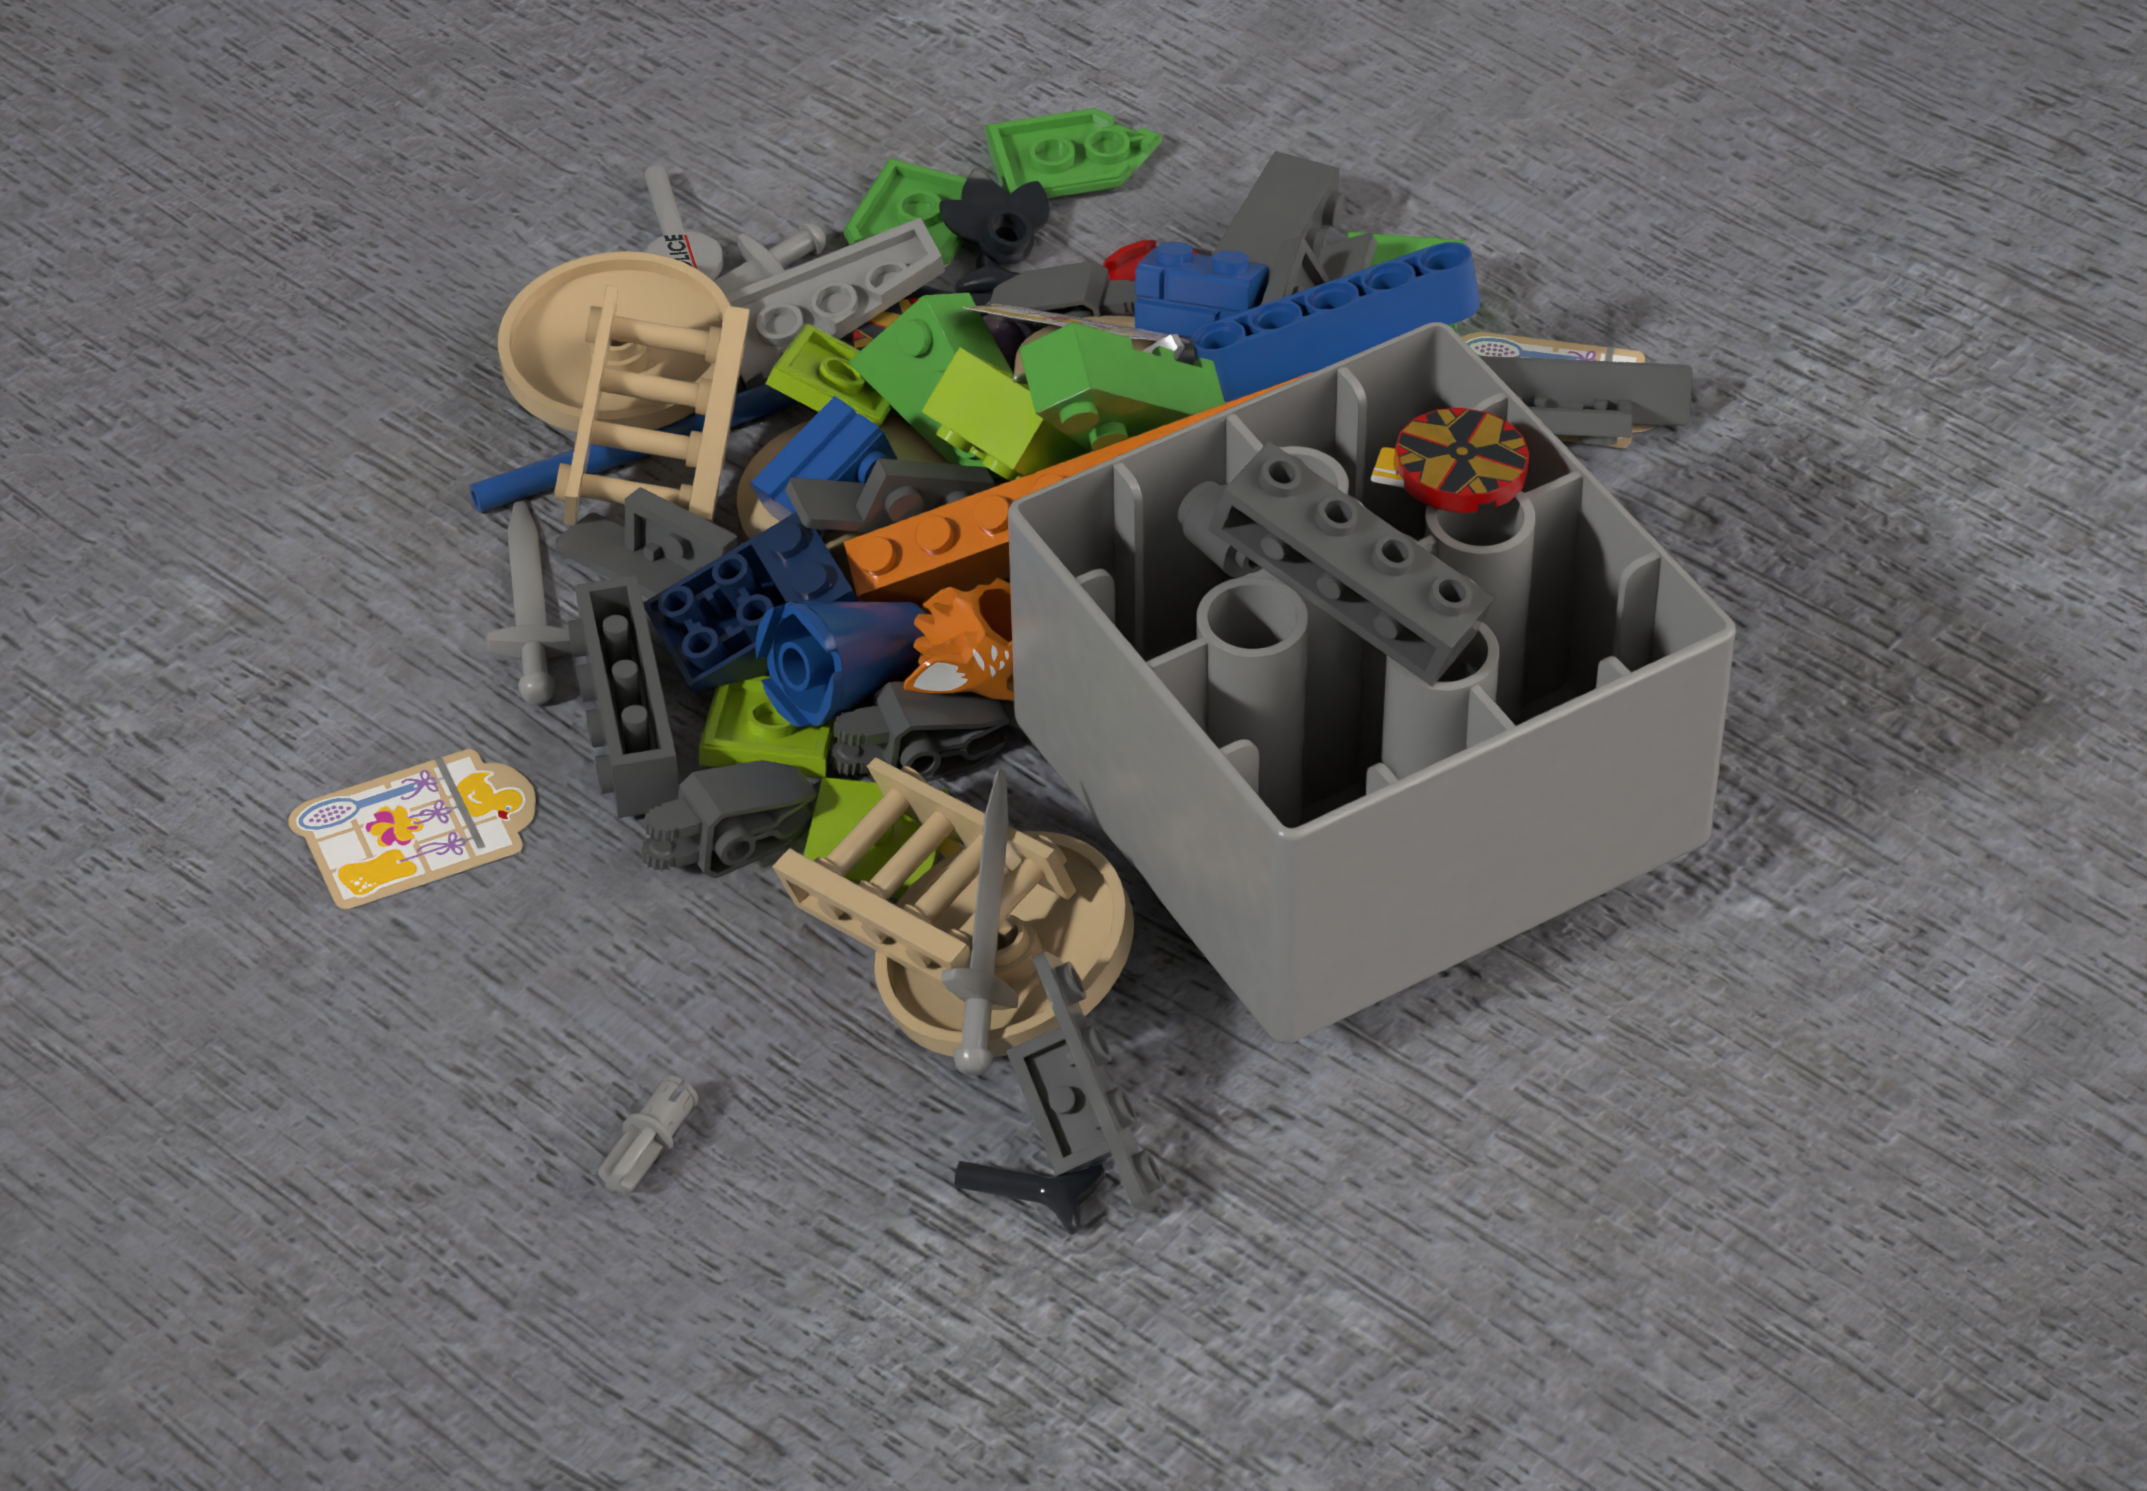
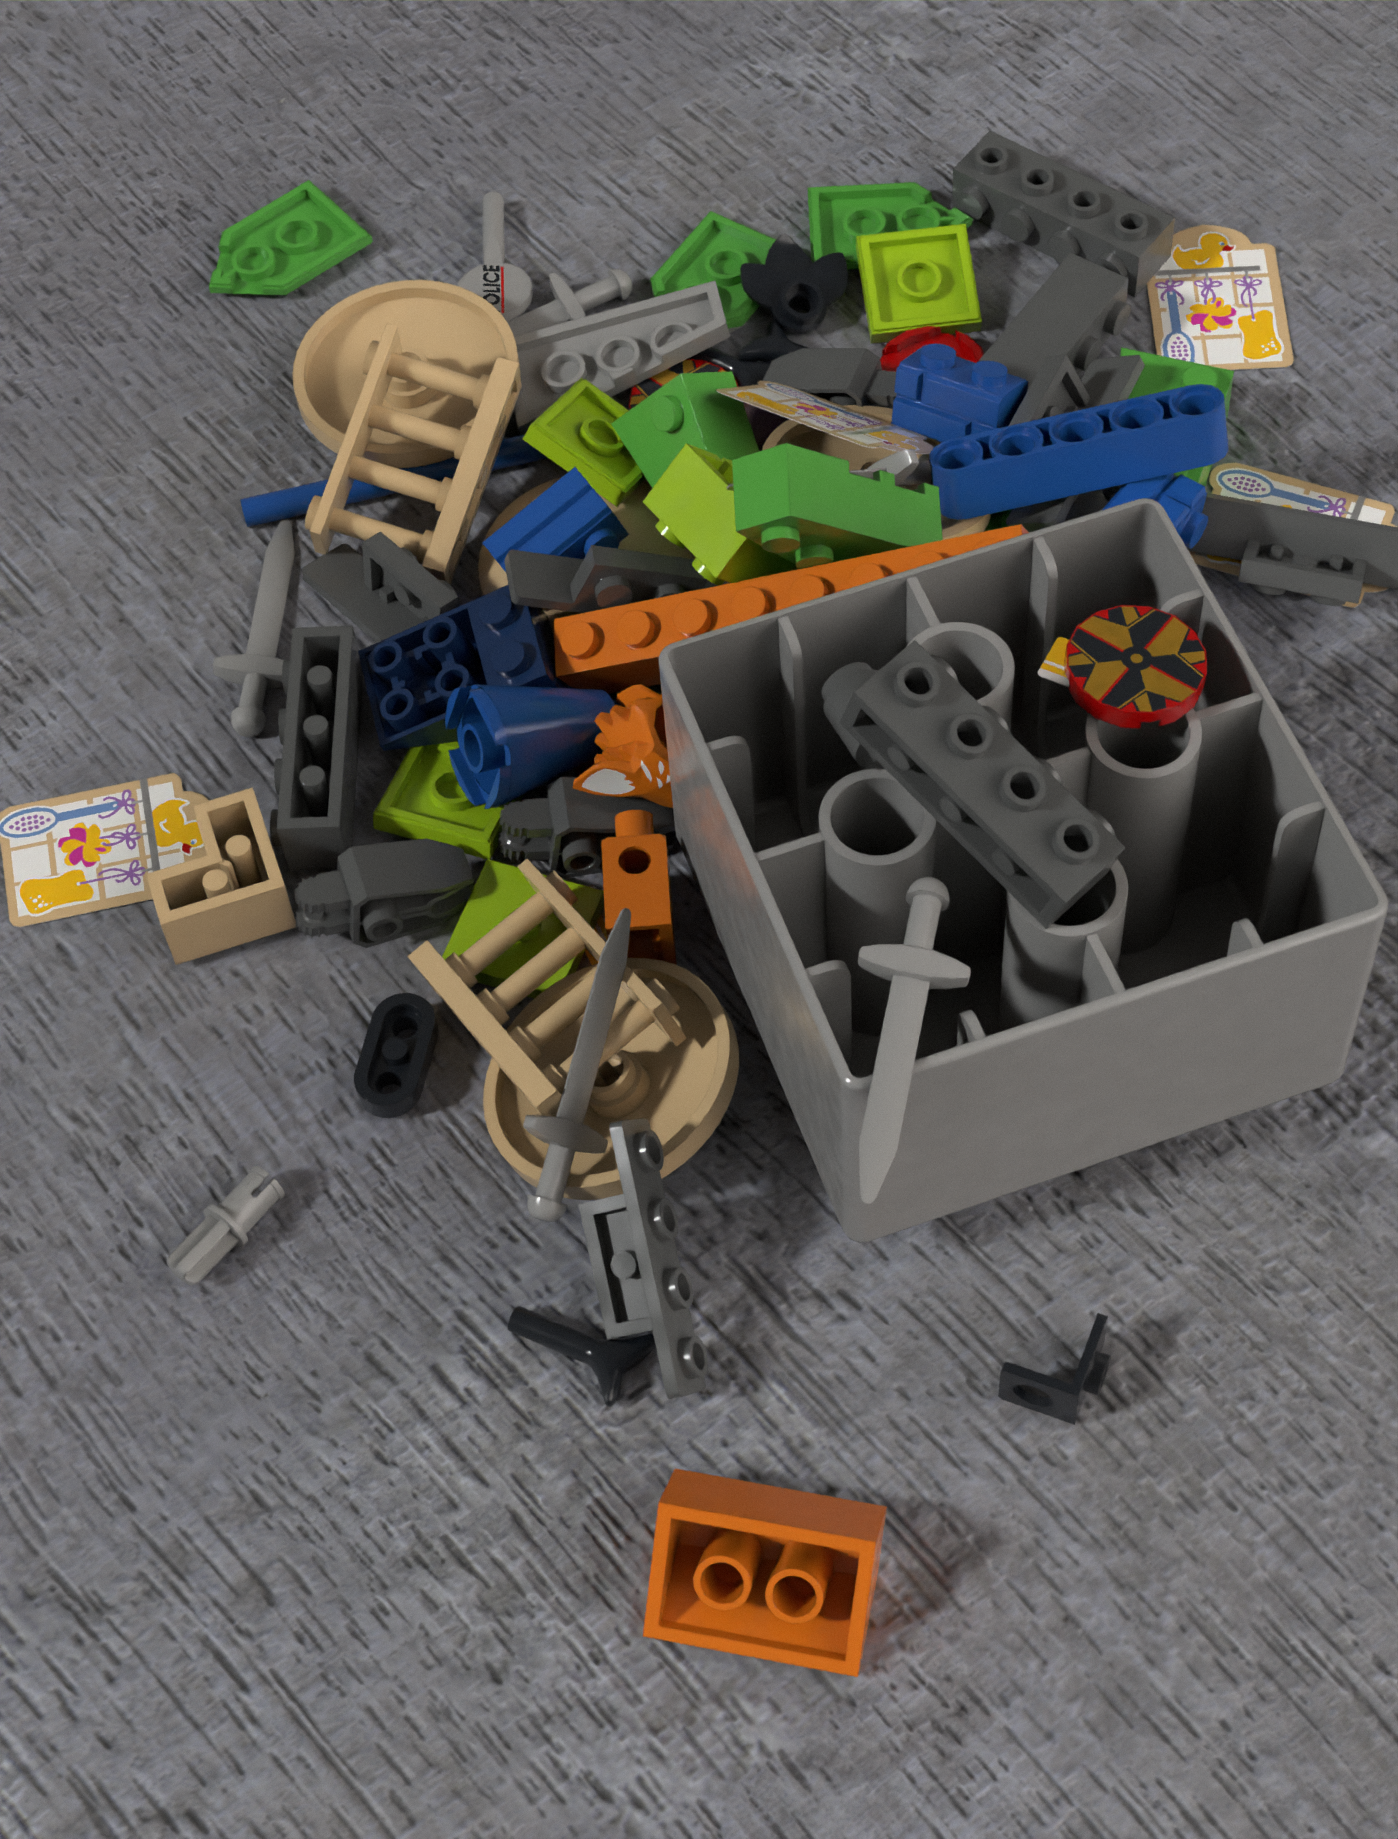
camera: 15 degrees right, 10 degrees up
none -> tan brick [146,787,296,965]
none -> bright green tile [209,180,373,295]
none -> black plate [354,993,439,1118]
none -> orange torso [601,810,677,965]
none -> orange slope [643,1468,887,1677]
none -> lime plate [856,224,982,344]
none -> light grey sword [858,877,970,1205]
none -> dark grey brick [952,131,1175,297]
none -> black bracket [998,1313,1111,1425]
none -> sticker [1147,225,1294,370]

